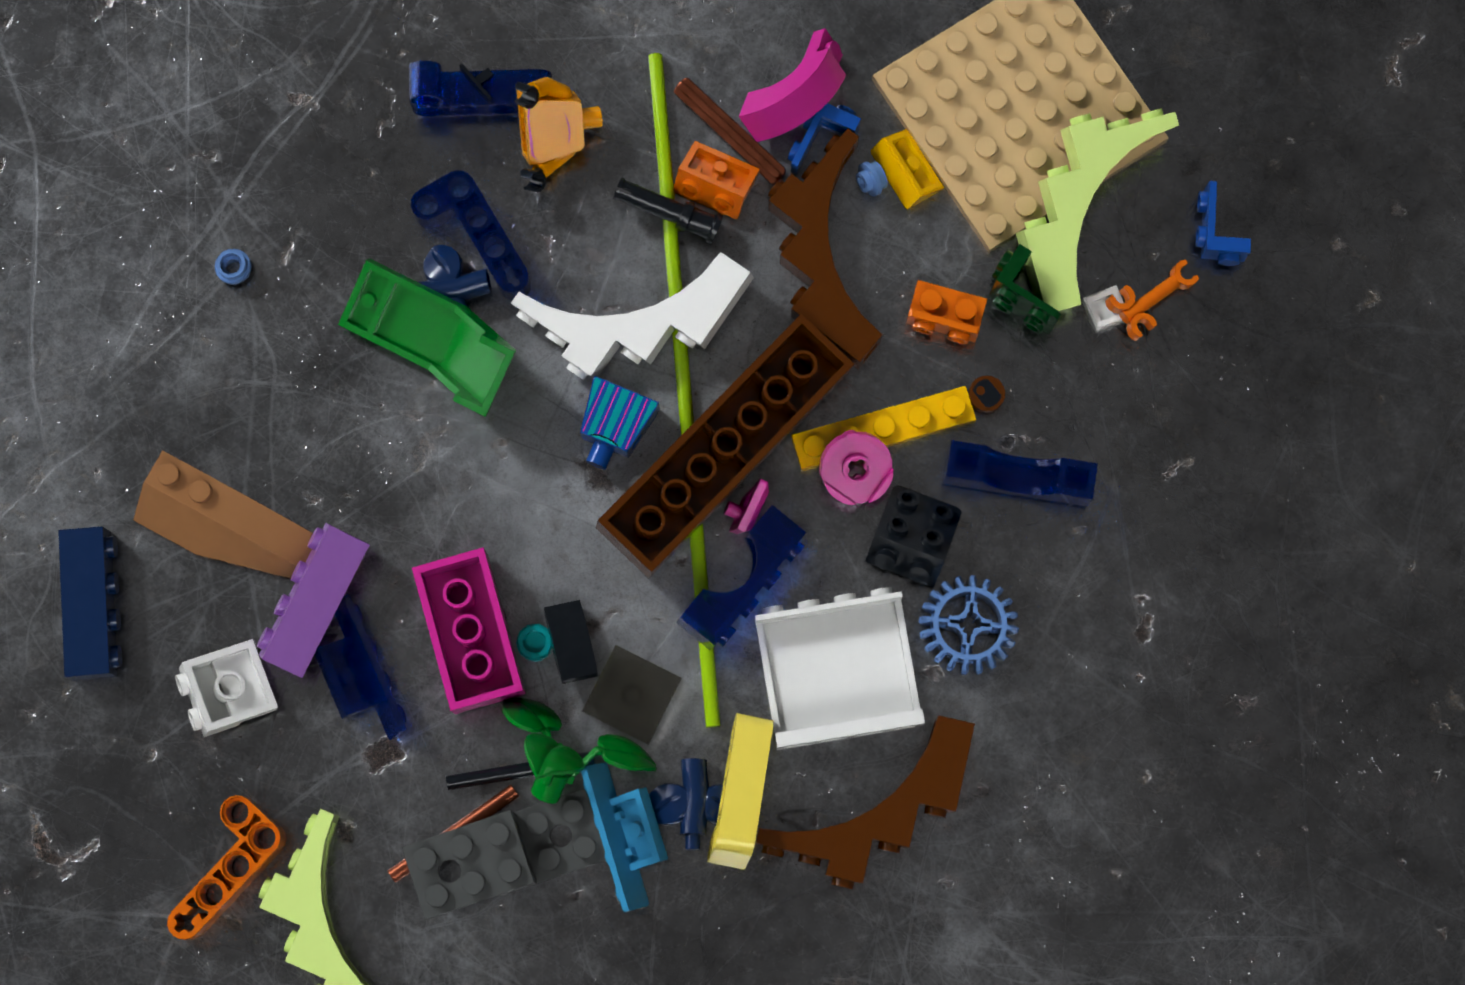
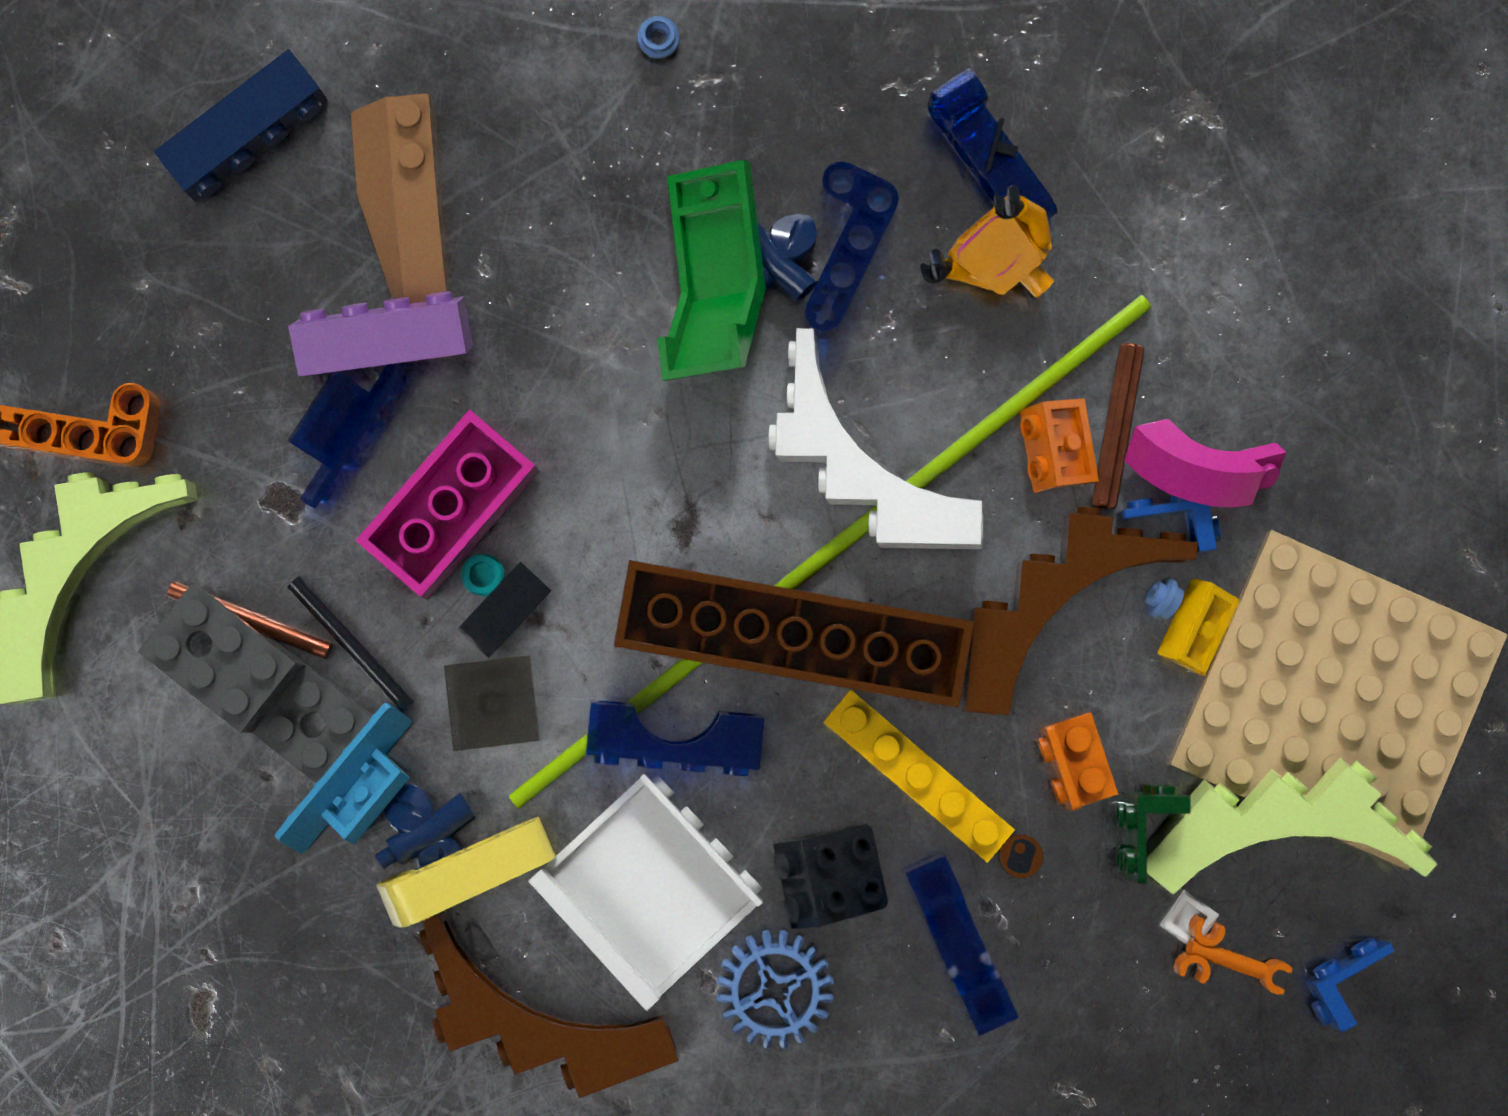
camera: 55 degrees right, 5 degrees up
white plate [175,639,278,737] -> none
green plant [501,698,657,804] -> none
blue torso [580,376,660,470] -> none
black pin [613,177,723,245] -> none
dark pink piece [723,478,769,534] -> none
dark pink plate [819,430,893,505] -> none

